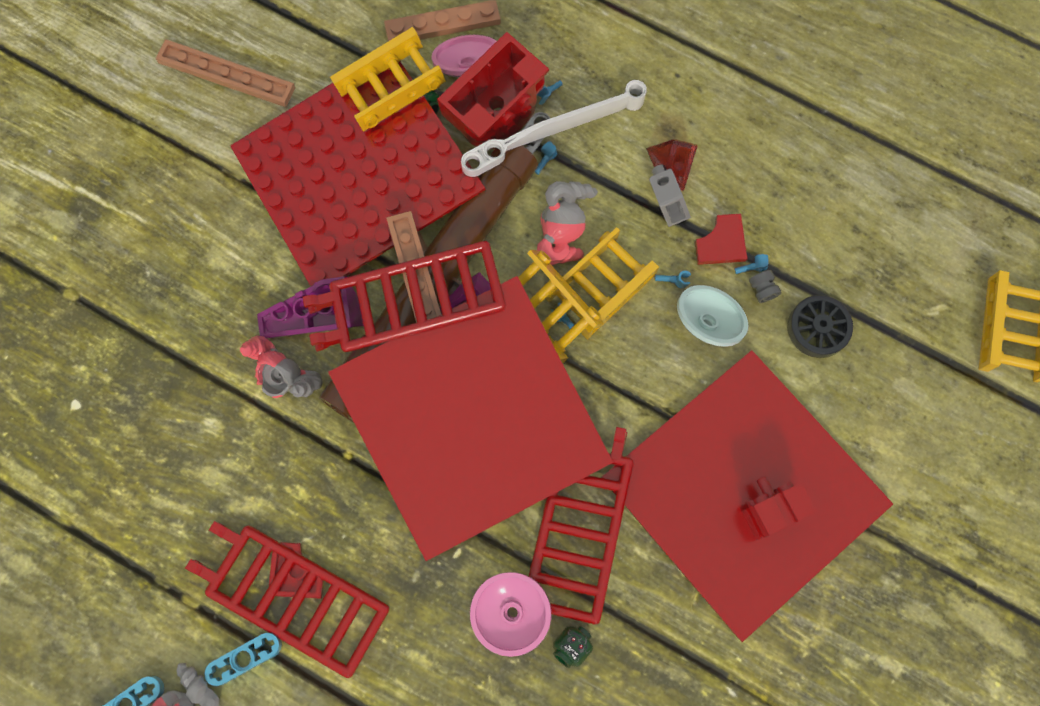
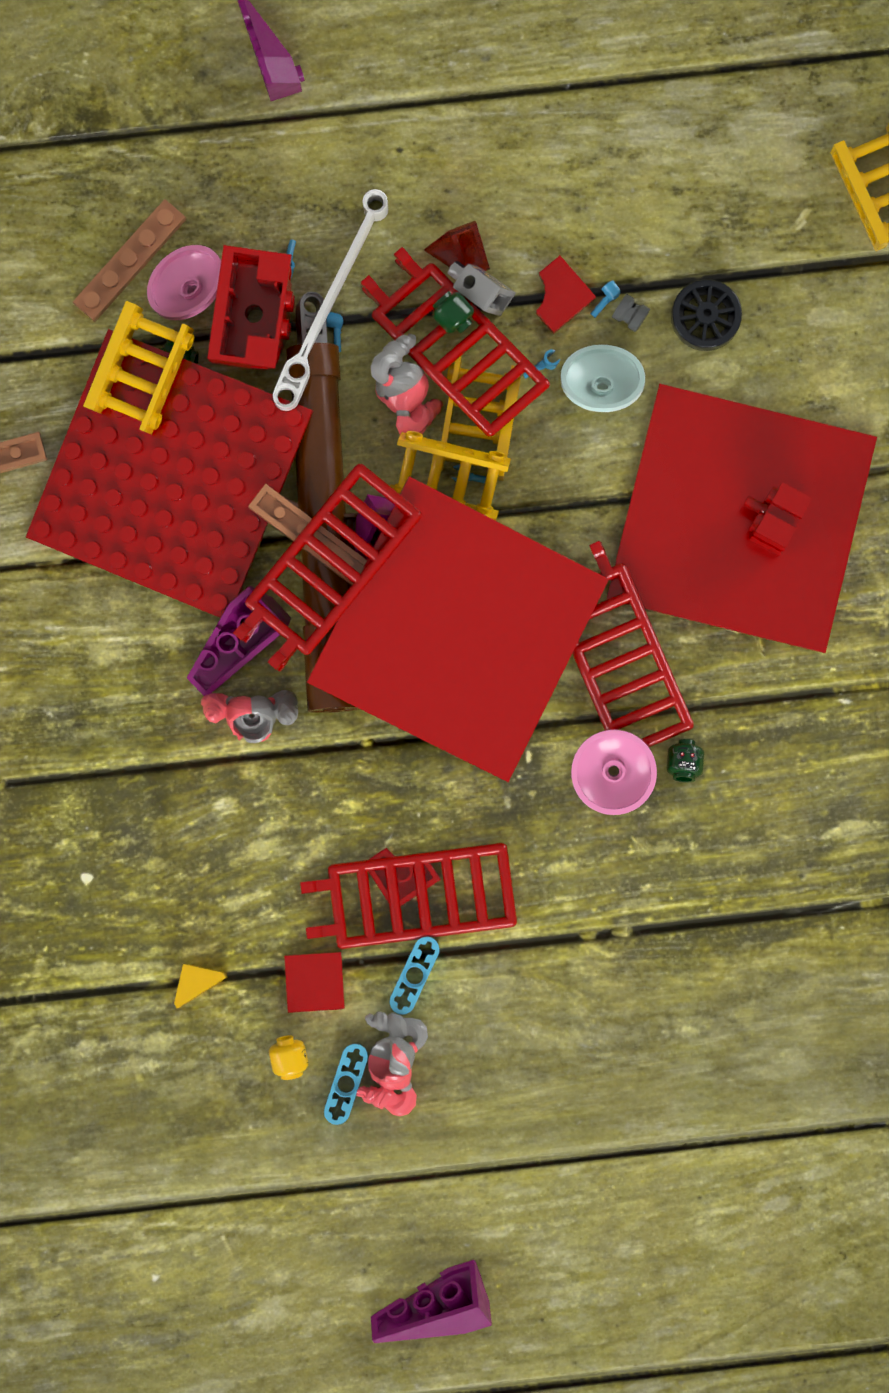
camera: 30 degrees left, 10 degrees up
none -> yellow slope [174,964,228,1008]
none -> yellow head [269,1035,309,1080]
none -> red tile [284,952,345,1013]
none -> red bar [361,247,550,437]
none -> dark green head [433,291,474,334]

